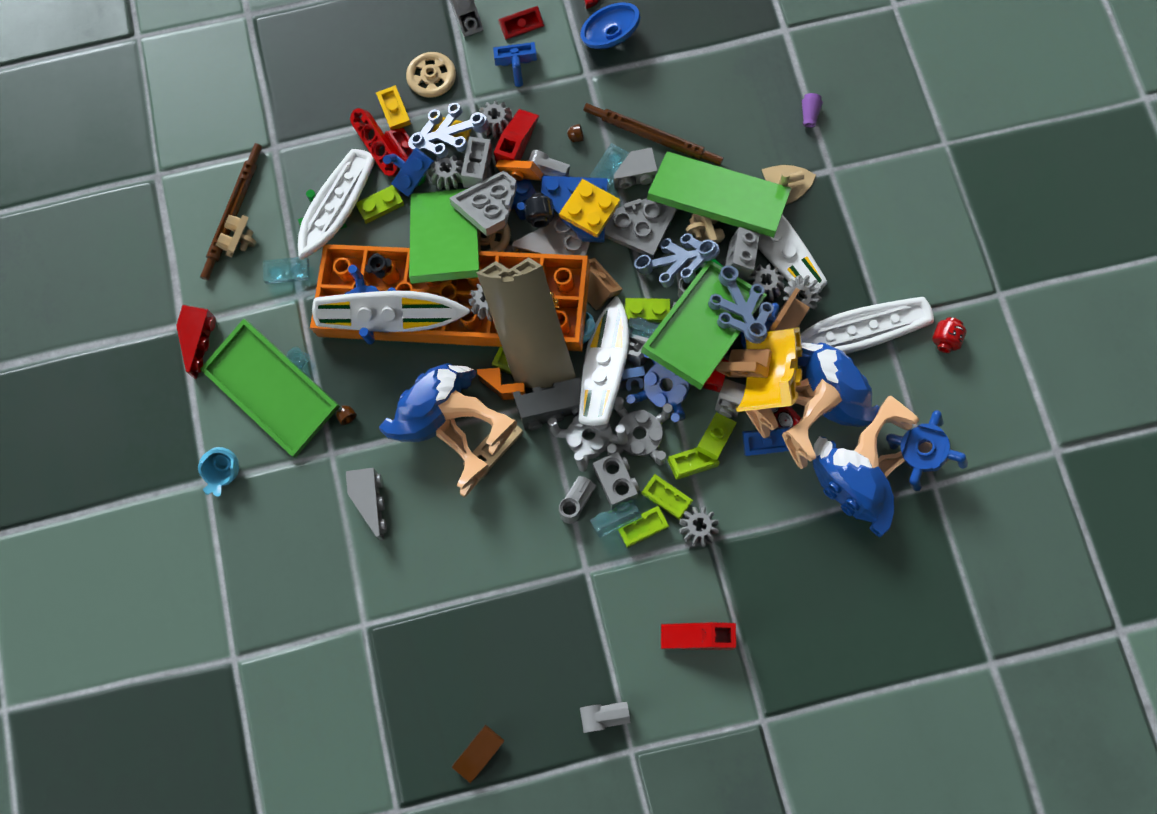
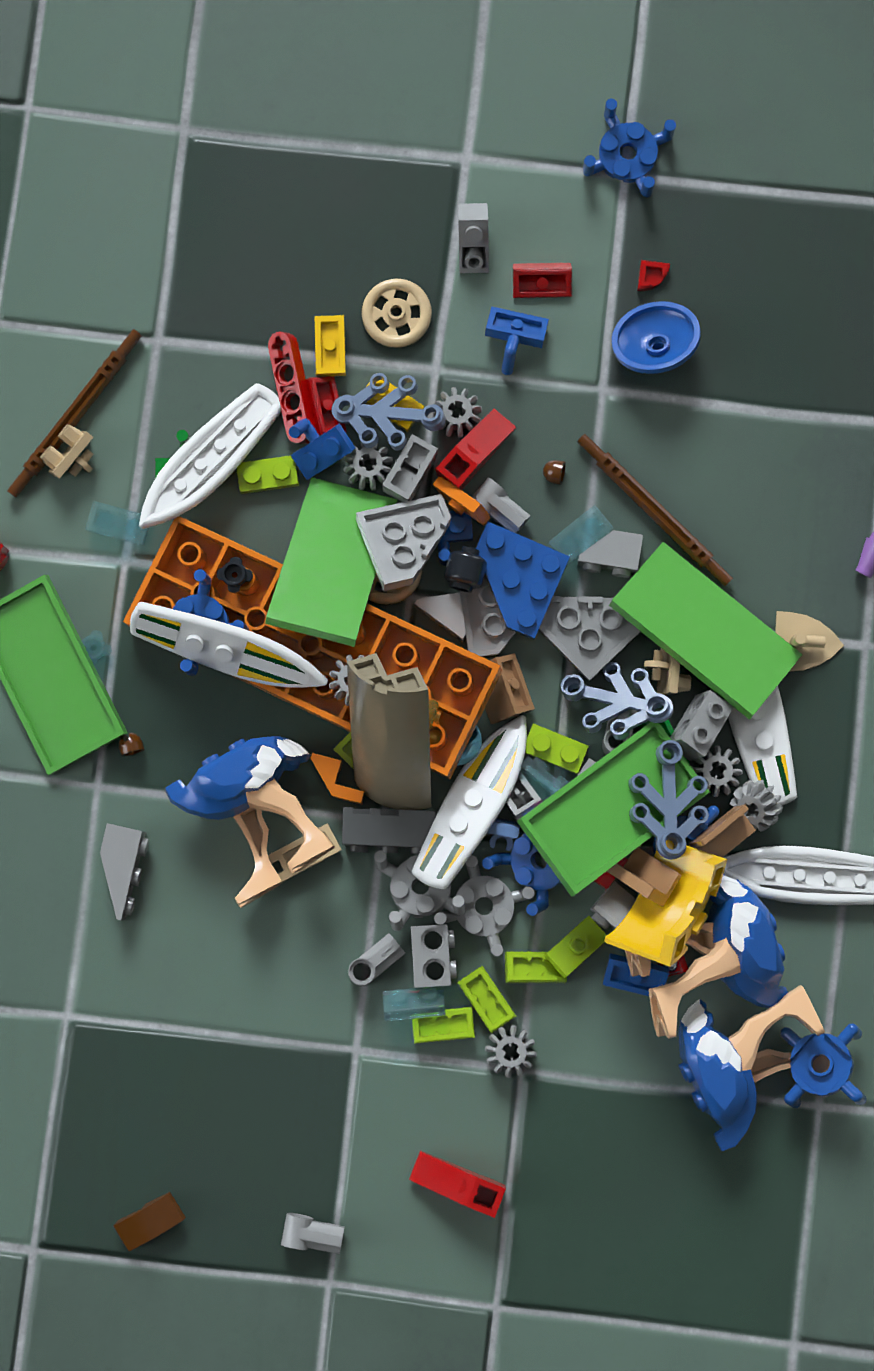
camera: 20 degrees right, 10 degrees up
yellow plate [559,179,620,238] -> none

